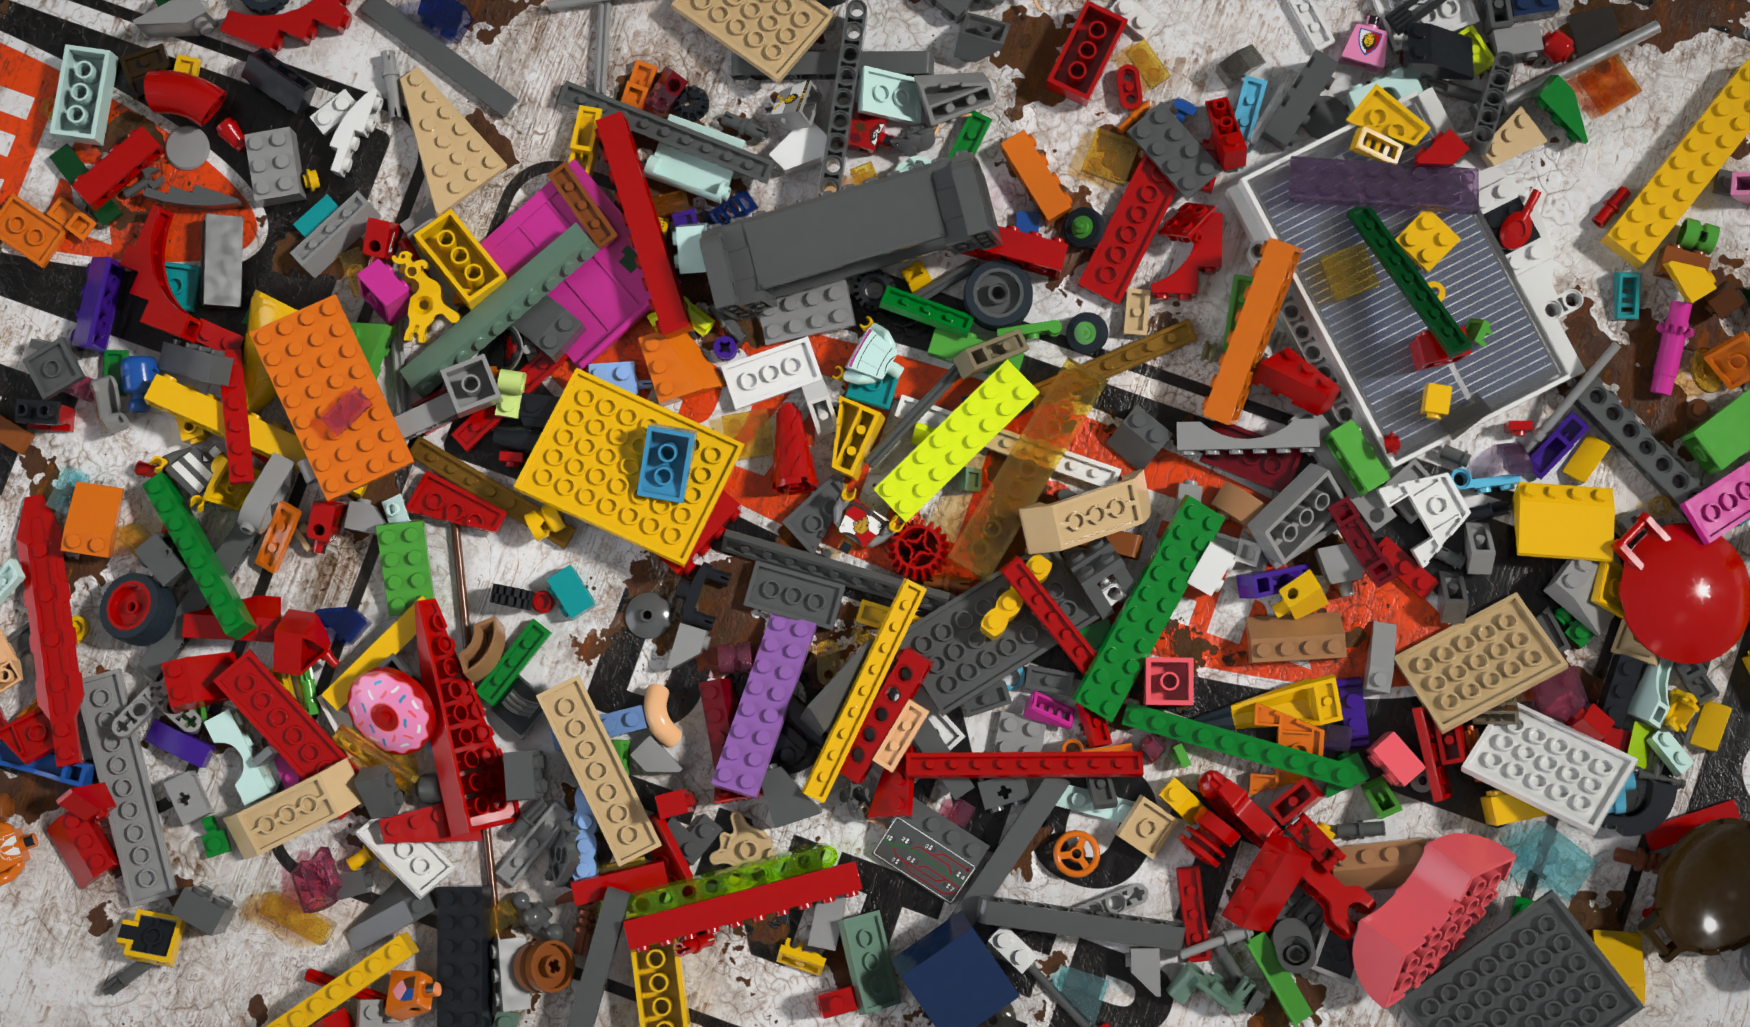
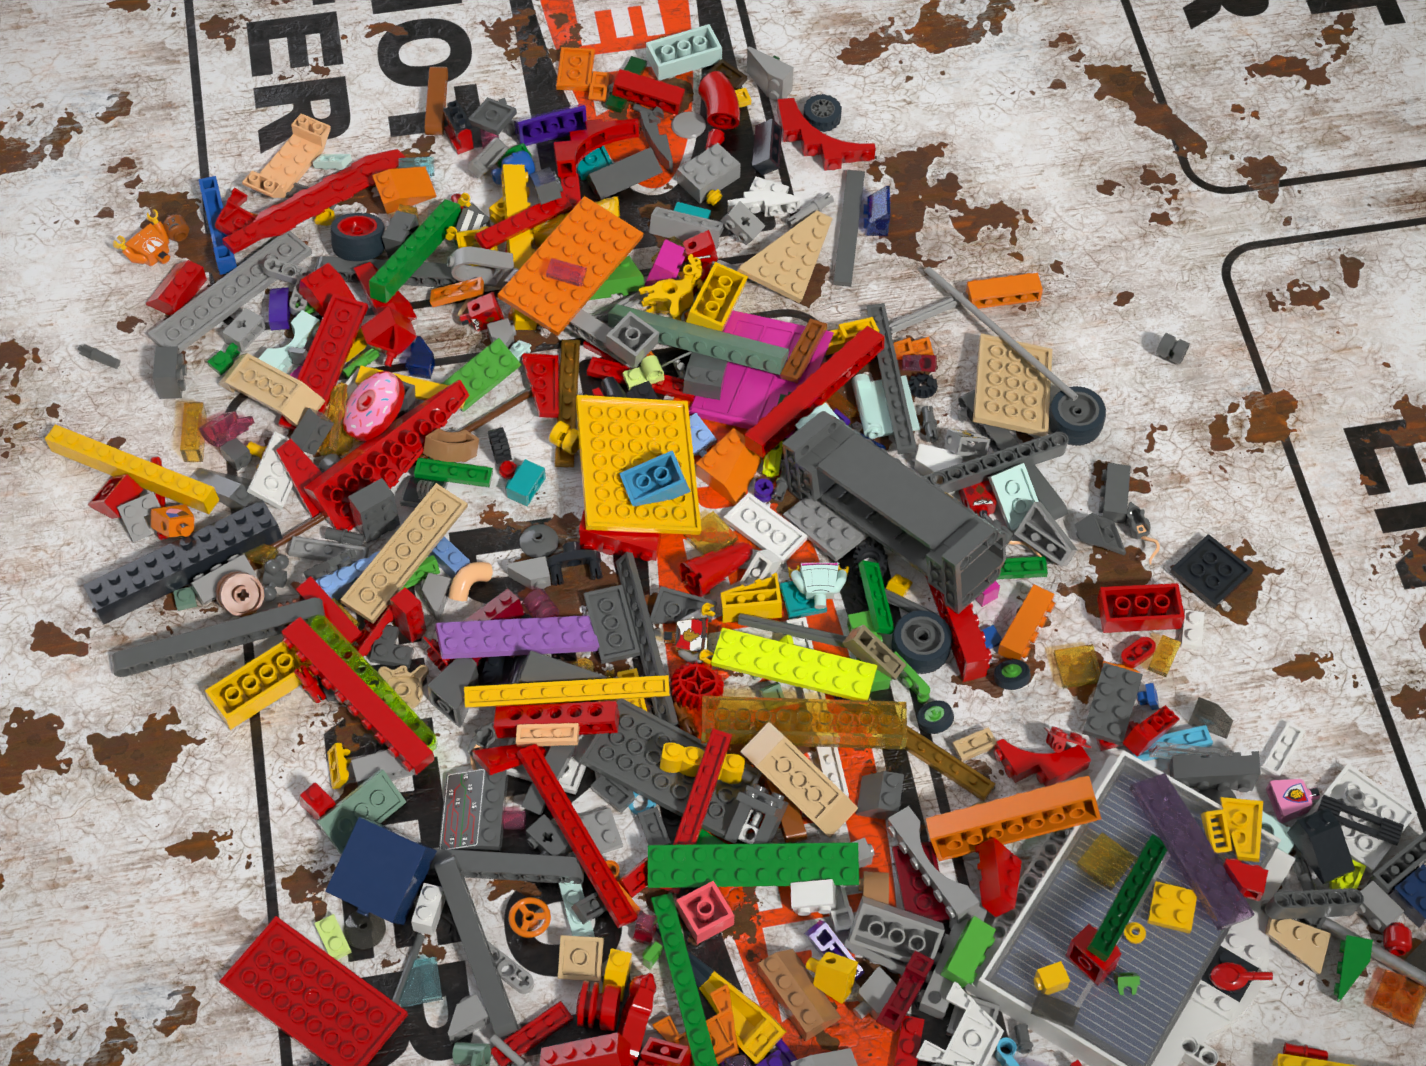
camera: 50 degrees right, 25 degrees down
red slope [56,782,117,822] -> none
piece [116,909,187,968] -> none
dark pink slope [1023,690,1076,730] -> none
red plate [1077,141,1201,306] -> none
red plate [1384,431,1401,456] -> none
none -> light grey brick [721,201,765,245]

